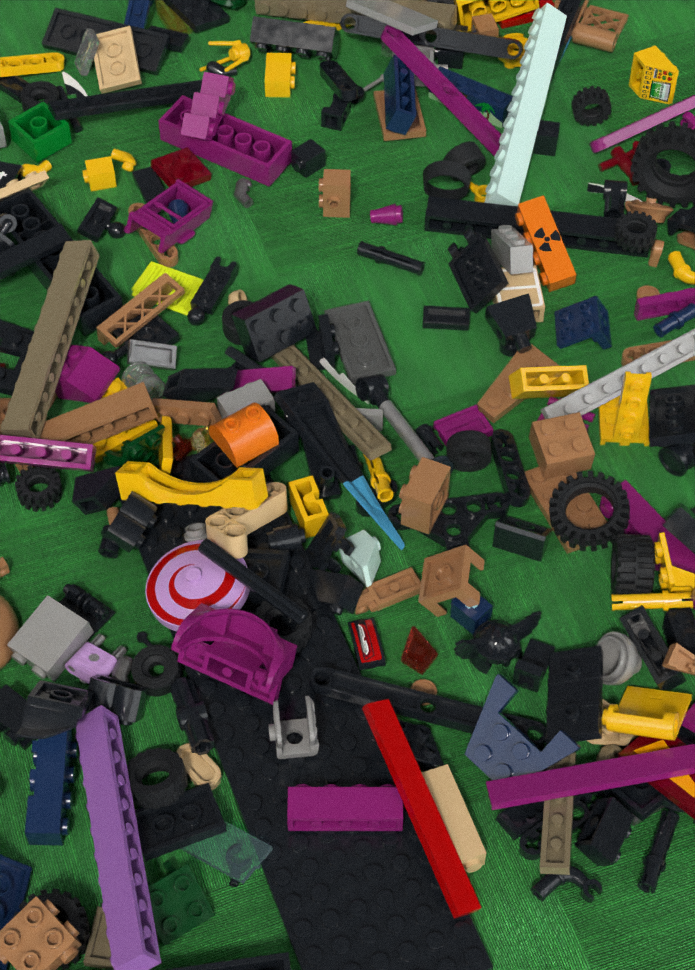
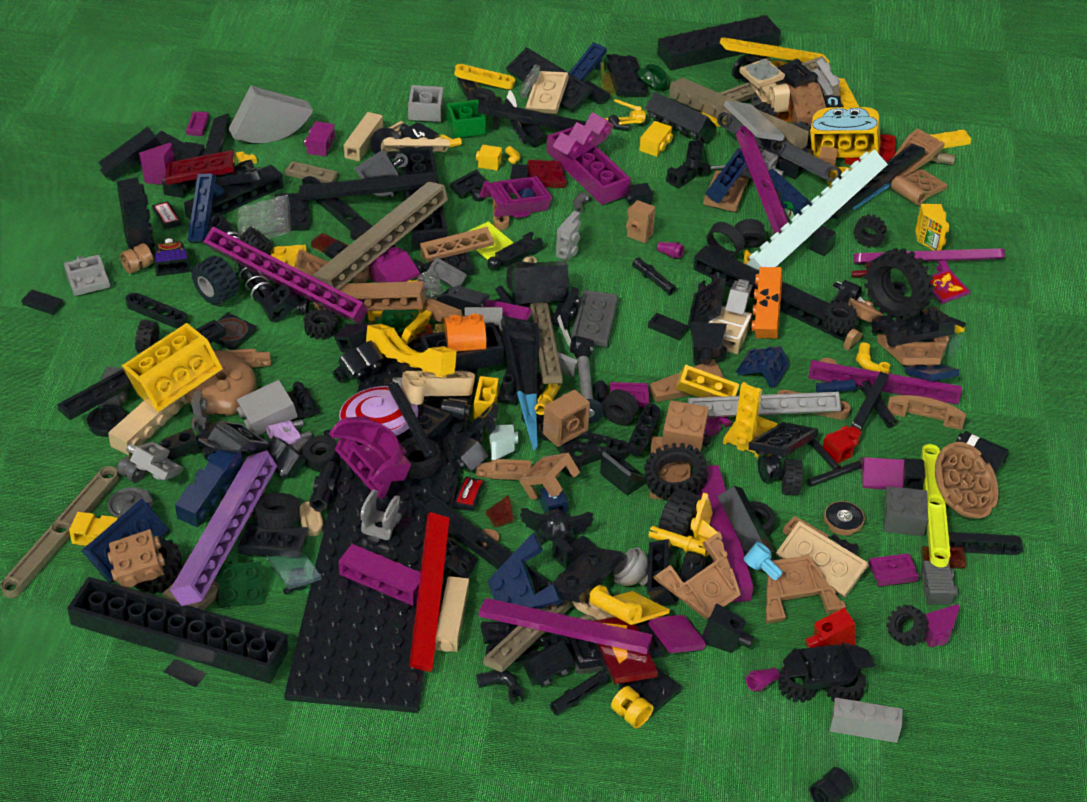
camera: 25 degrees right, 10 degrees down
none -> black bracket [510,120,545,147]
none -> light grey plate [556,211,581,261]

